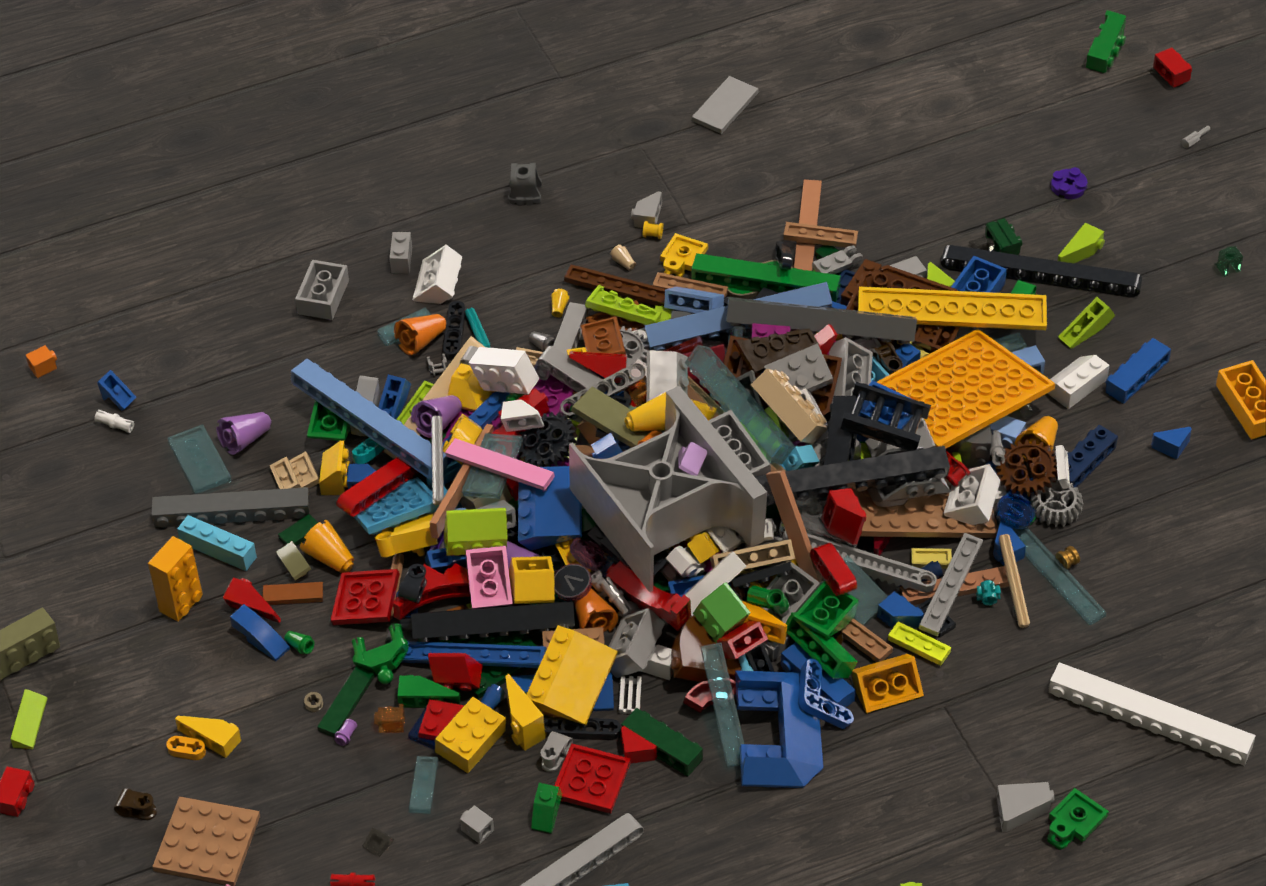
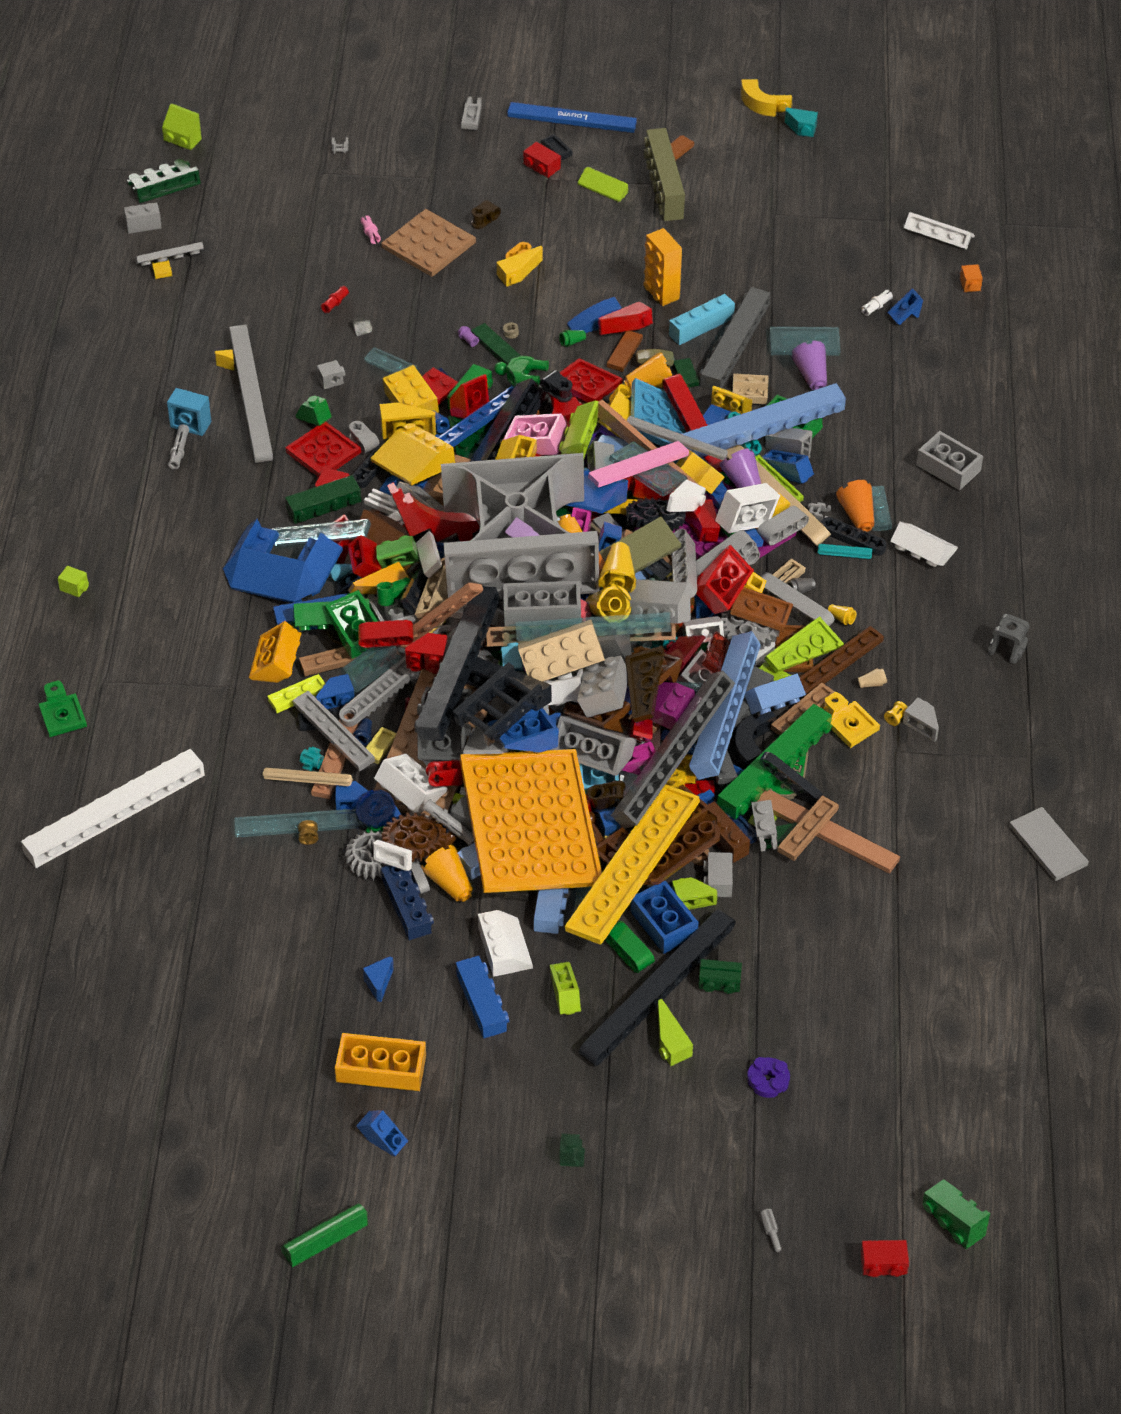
camera: 115 degrees right, 0 degrees up
clear orange brick [374,704,405,733] -> none
light grey brick [390,232,412,274] -> none
blue beam [798,659,854,729] -> none
light grey slope [996,782,1054,832] -> none

